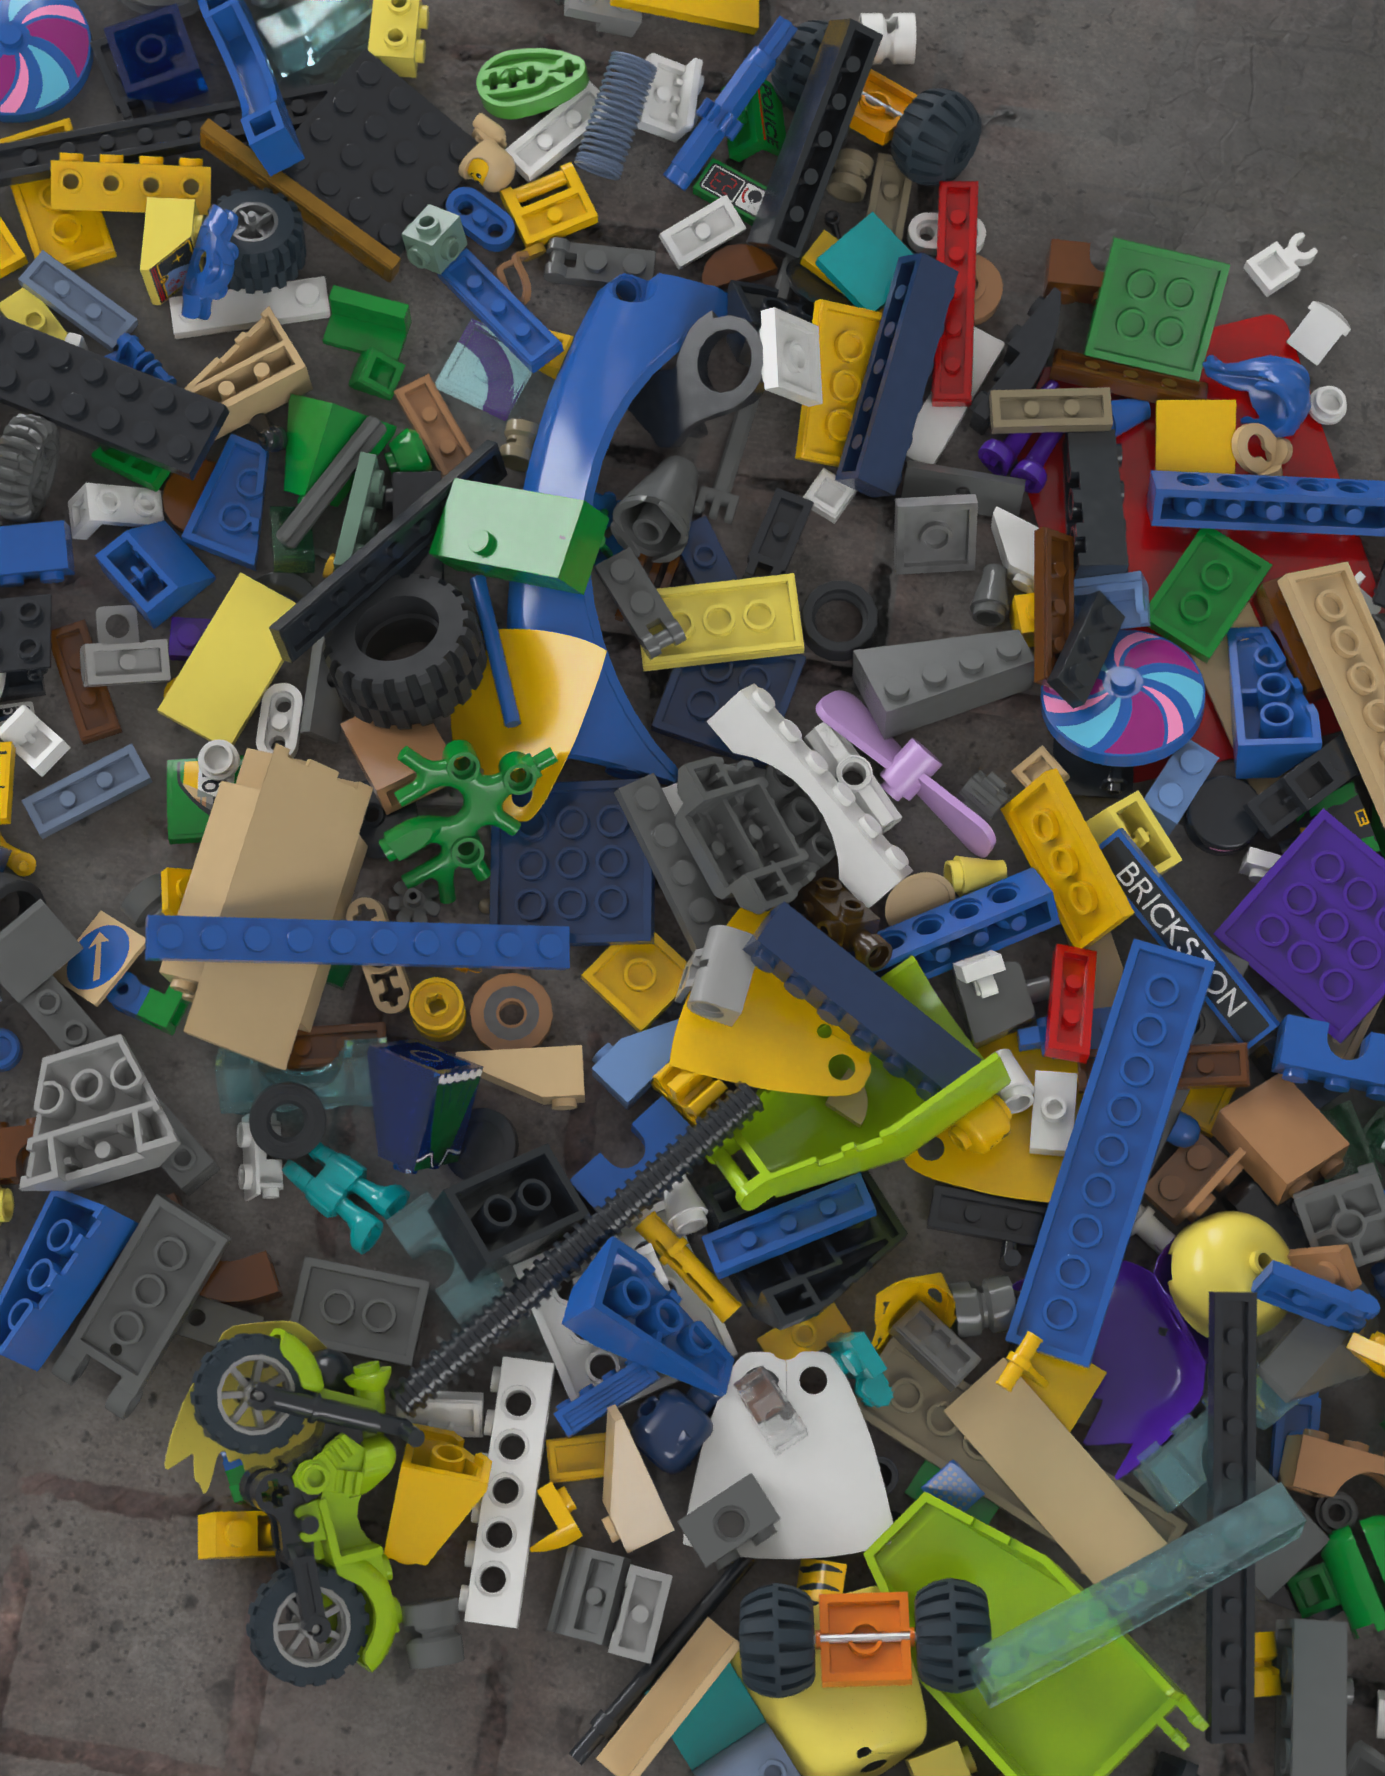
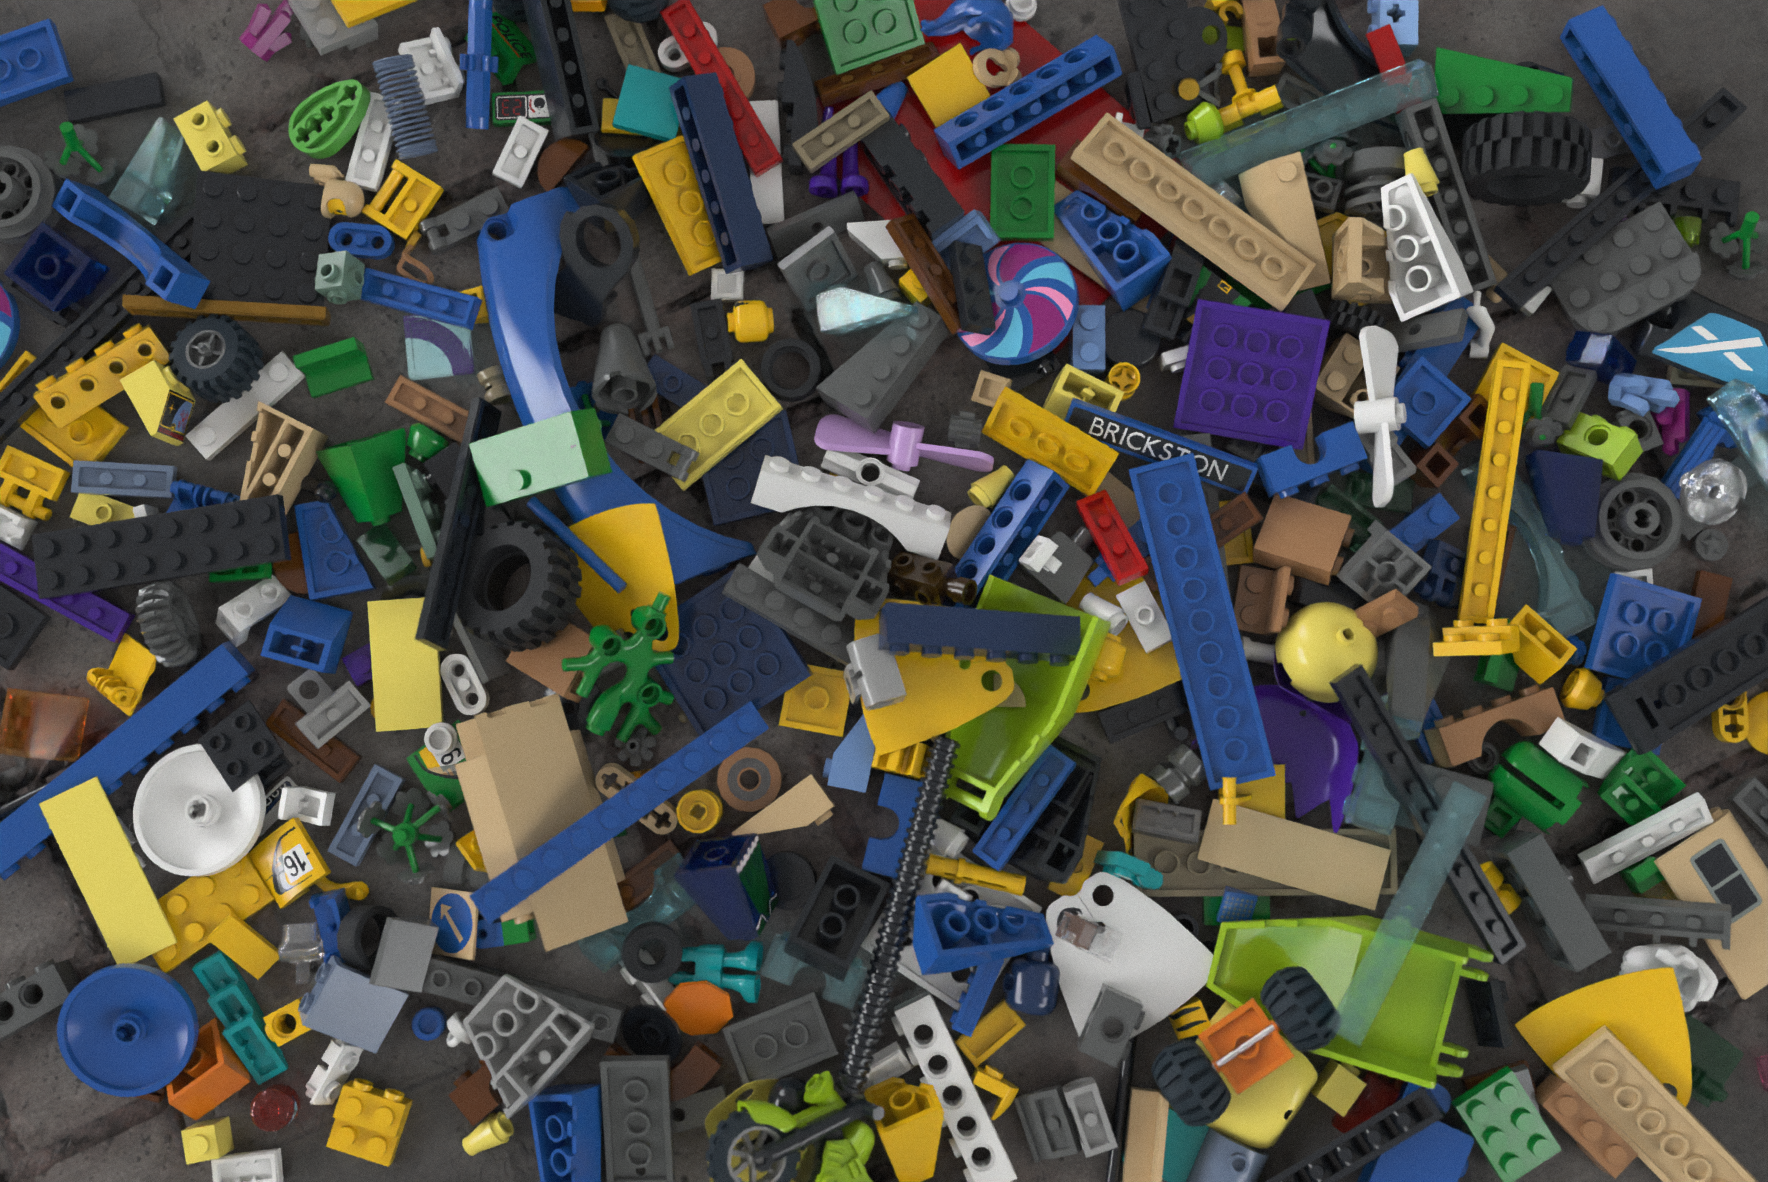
camera: 25 degrees left, 10 degrees up
blue piece [181,204,239,320] -> none
dark grey axle [276,416,387,549] -> none
green slope [348,347,405,401] -> none
tan slope [601,1404,674,1554] -> none
white plate [760,307,823,407] -> none
dark tan wheel [827,148,874,203] -> none
blue hinge [1166,1111,1200,1148] -> none
blue hinge [1251,1260,1381,1333] -> none
none -> dark grey plant [357,788,456,885]
none -> white tile [446,1012,472,1047]
none -> black dish [622,1004,683,1062]
none -> orange piece [664,980,733,1036]
none -> yellow head [727,300,774,343]
none -> clear light blue slope [816,284,918,336]
none -> yellow wheel [1105,362,1140,401]

